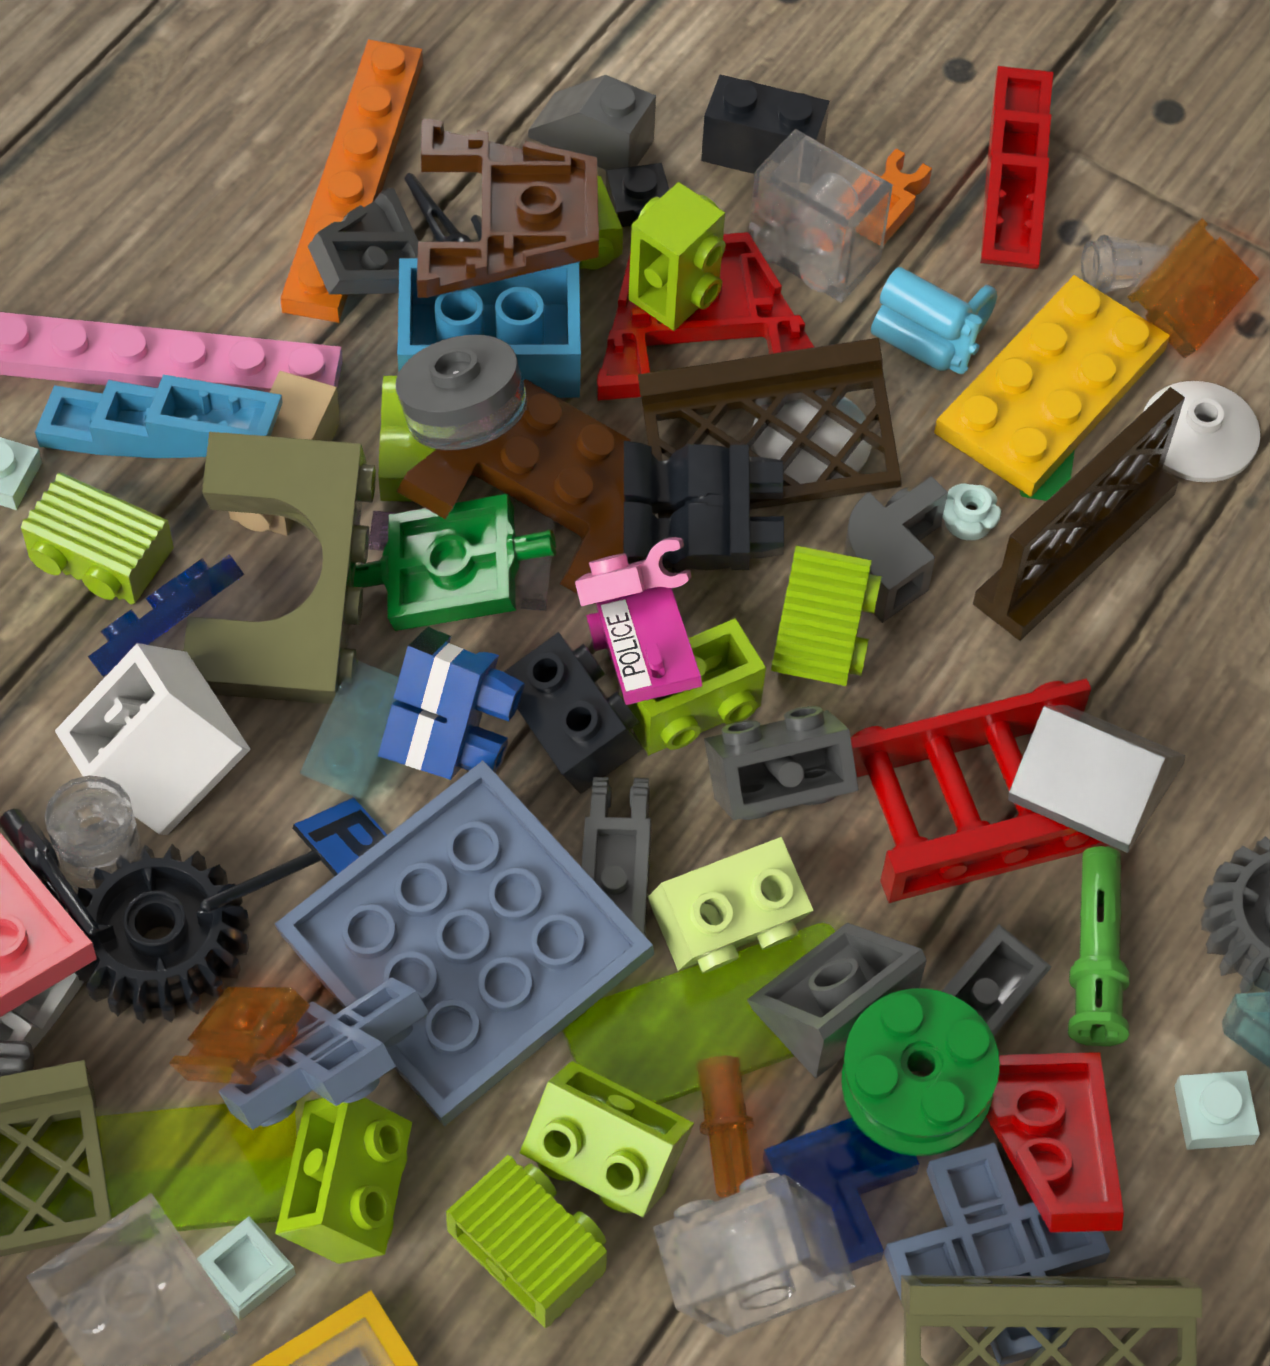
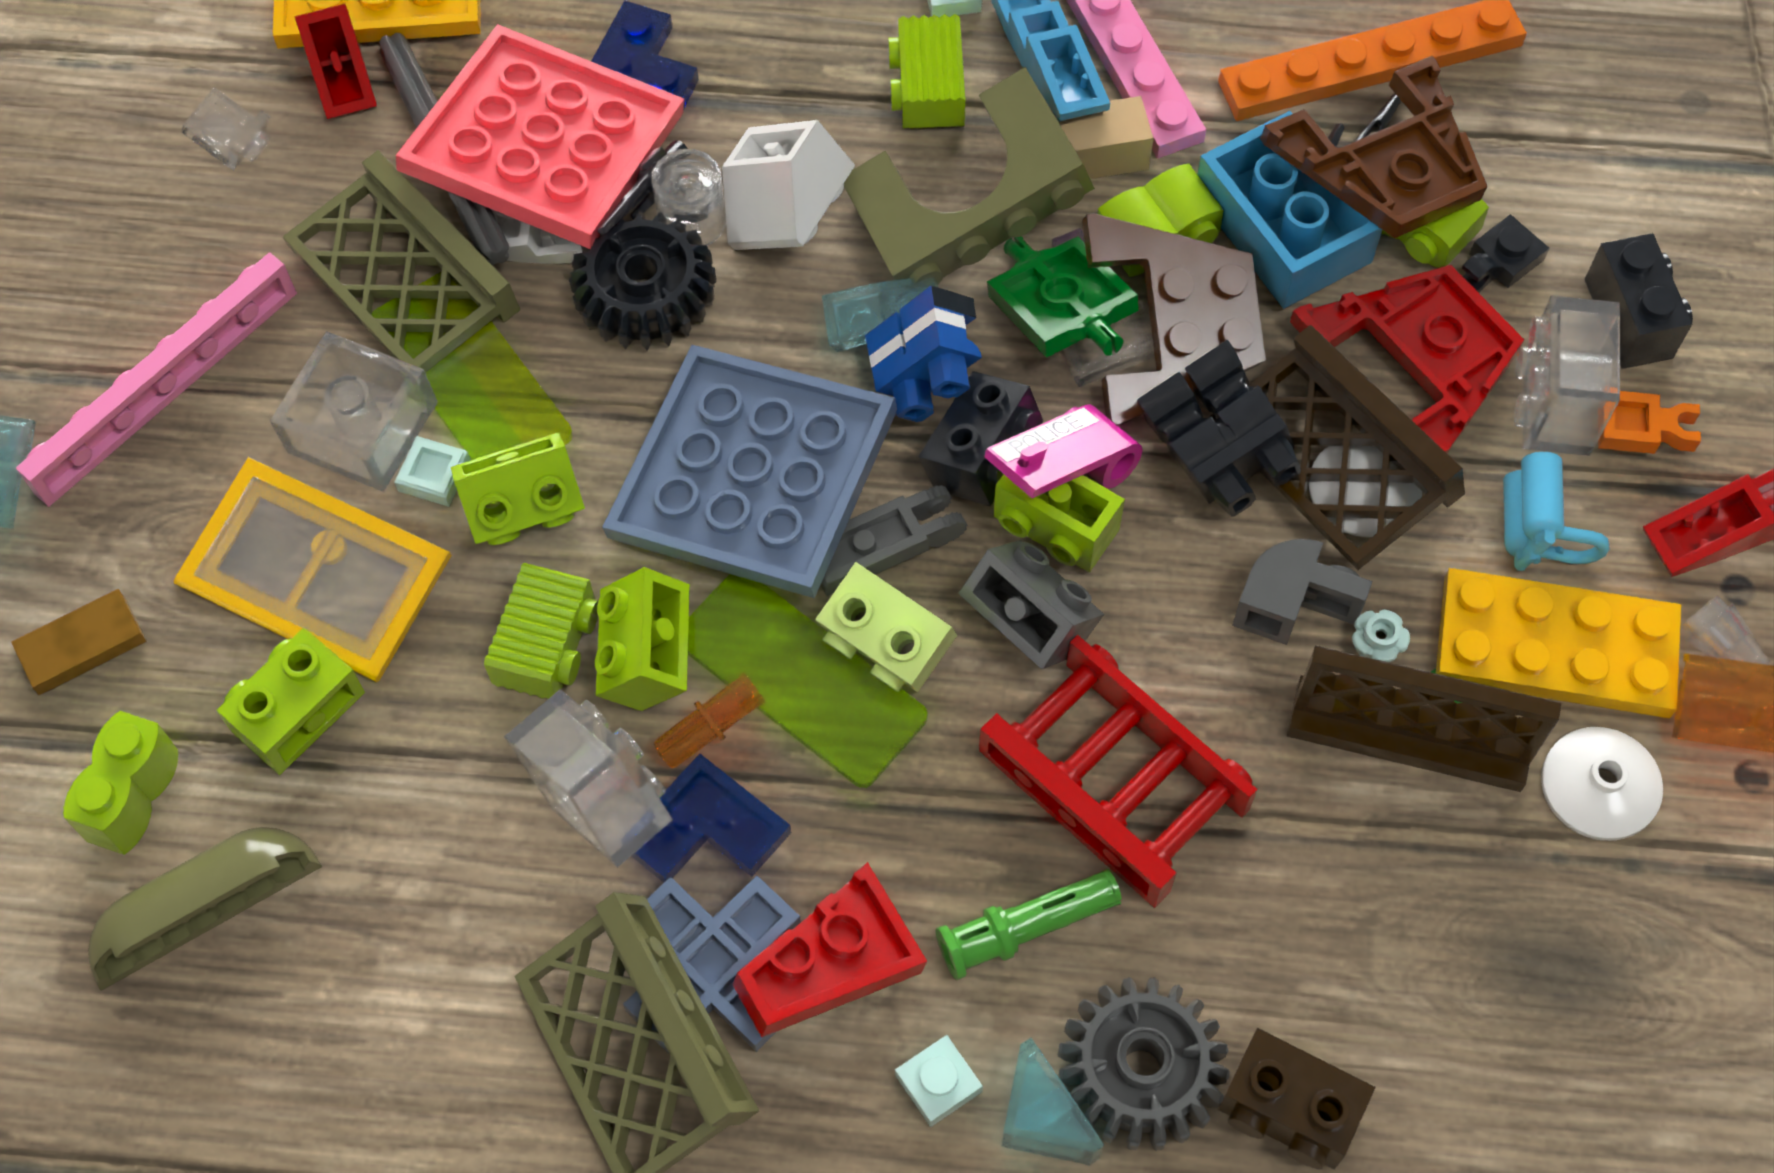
camera: 65 degrees right, 5 degrees up
clear blue plate [88,554,245,677] -> none
clear orange plate [169,987,310,1085] -> none
piece [200,797,387,913] -> none
sand blue plate [219,977,429,1130] -> none
dark grey wing [308,188,419,295] -> none
dark grey piece [396,335,528,450] -> none
dark grey slope [528,75,656,170] -> none
bright pink plate [575,537,692,606] -> none
lime brick [629,182,726,331] -> none
dark grey slope [747,923,927,1079] -> none
lime brick [771,546,882,686] -> none
green wheel [841,988,1000,1156] -> none
dark grey slope [942,924,1052,1036] -> none
slope [1008,705,1186,853] -> none

